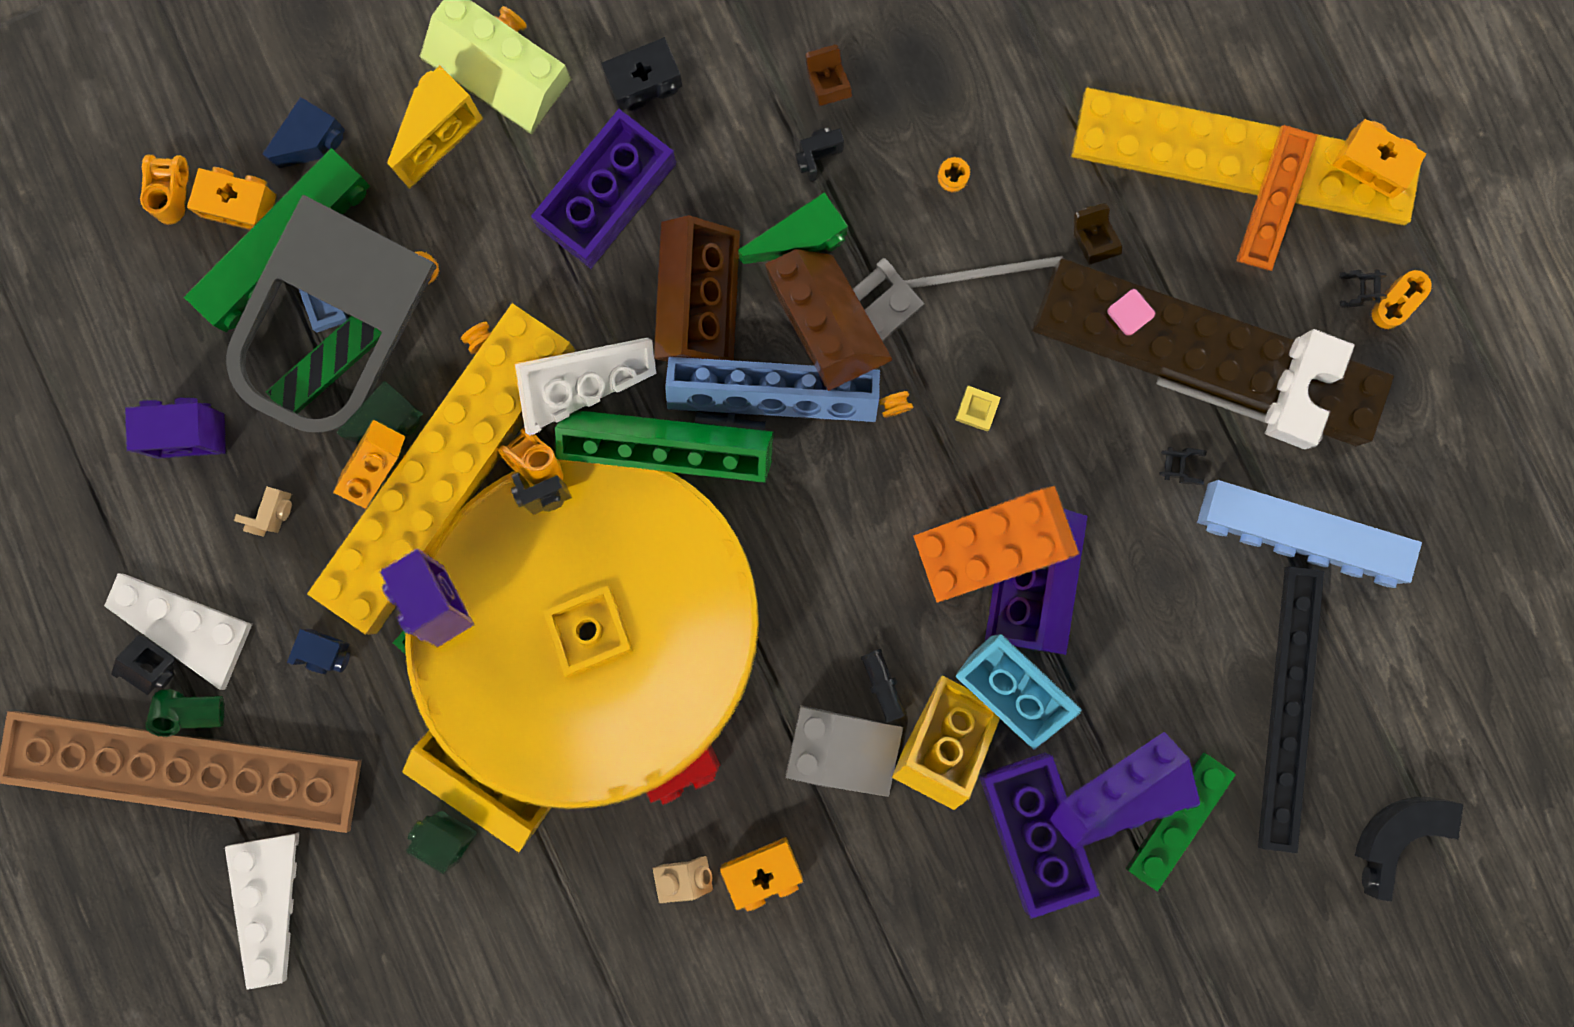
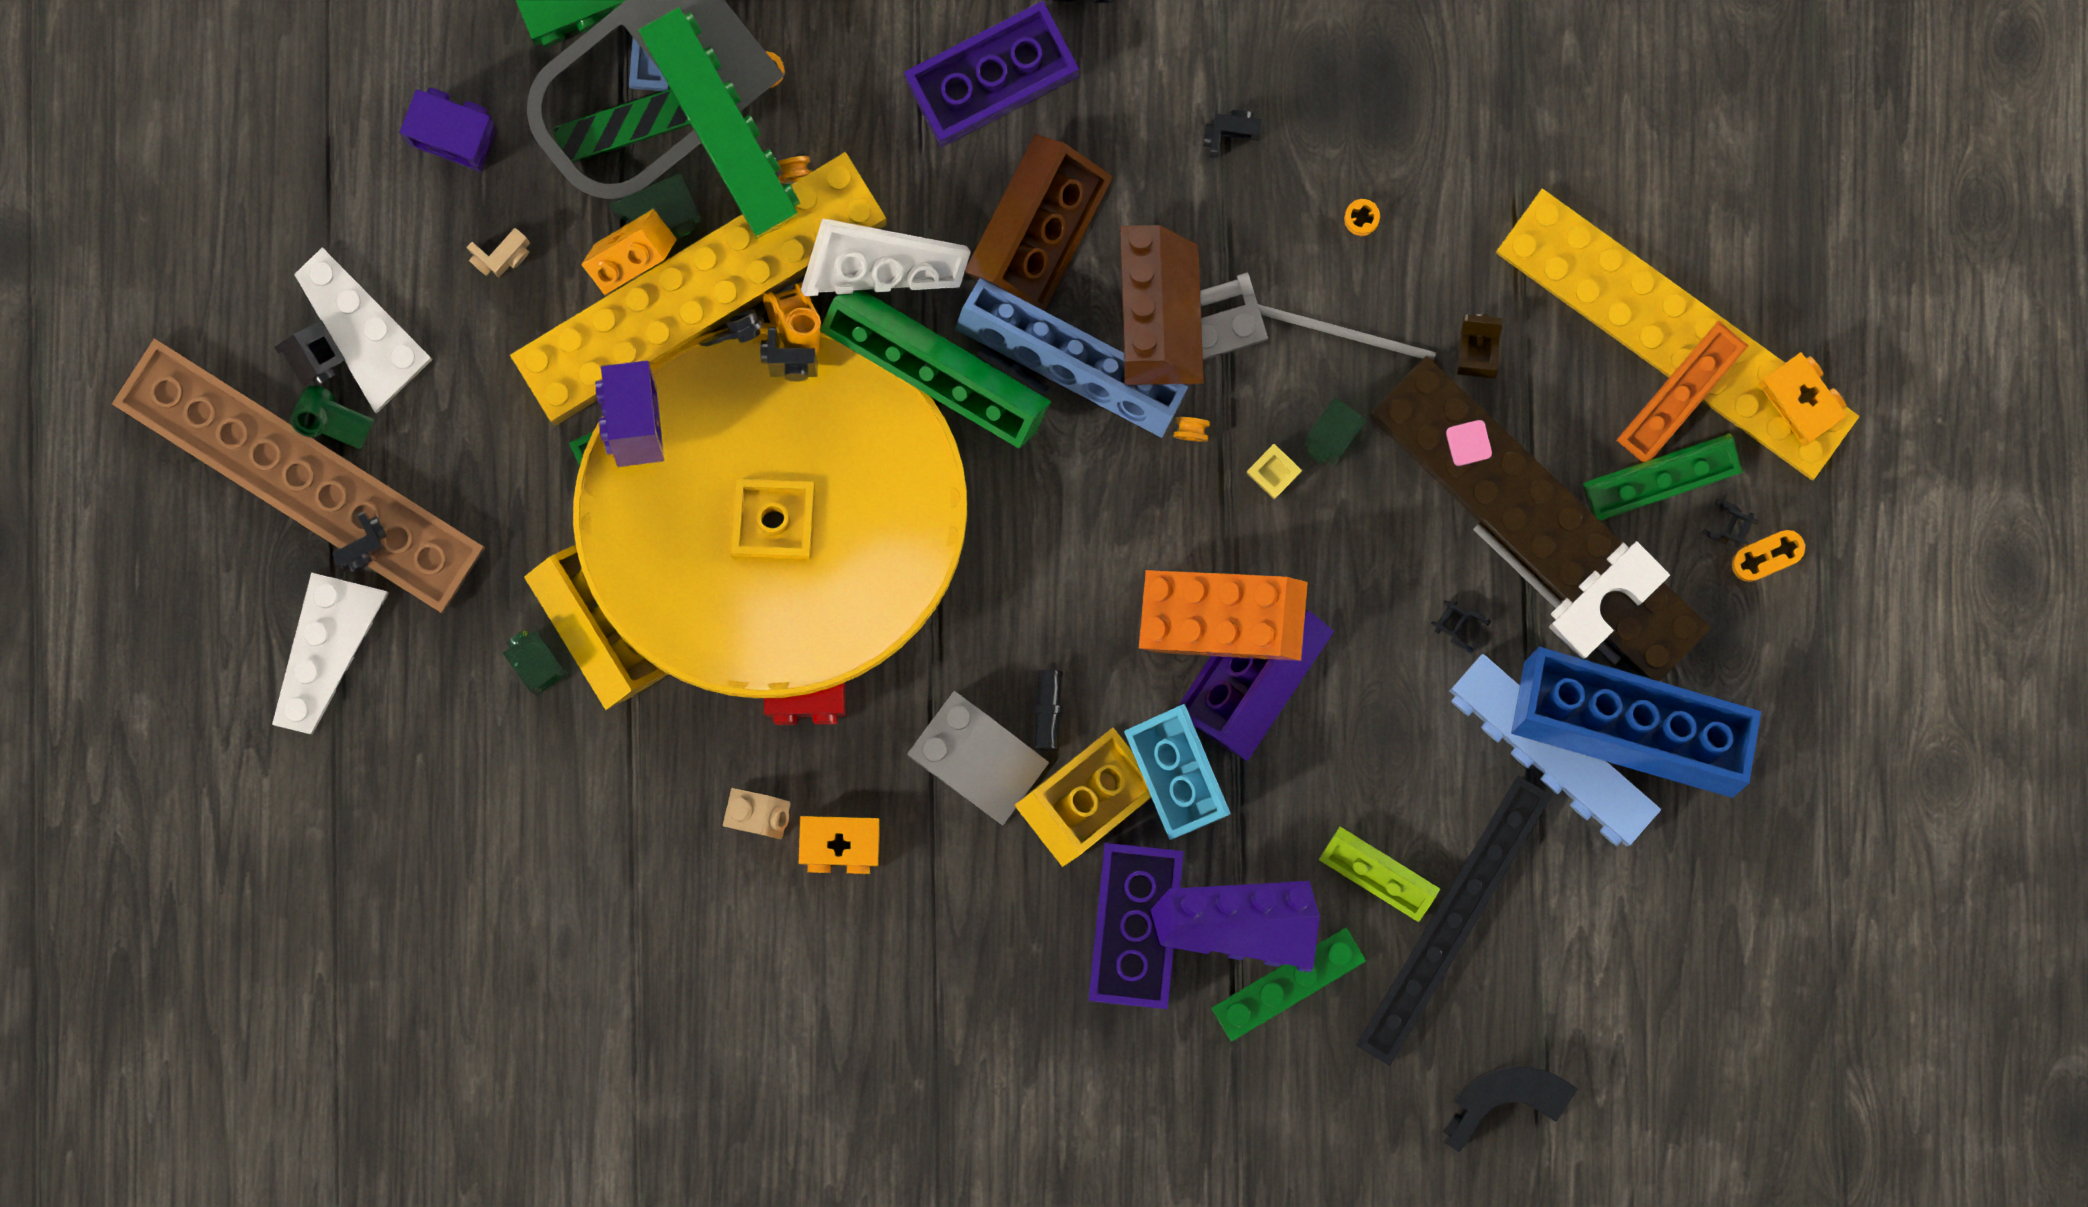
camera: 25 degrees right, 0 degrees up
dark blue brick [287,629,350,674] -> none
green slope [738,192,848,264] -> none
reddish brown bracket [805,44,852,106] -> none
none -> black bracket [332,511,387,572]
none -> green brick [638,7,801,239]
none -> black plate [699,309,768,347]
none -> clear green brick [1303,397,1367,466]
none -> lime plate [1319,827,1440,922]
none -> blue brick [1511,647,1761,798]
none -> green tile [1582,433,1743,521]

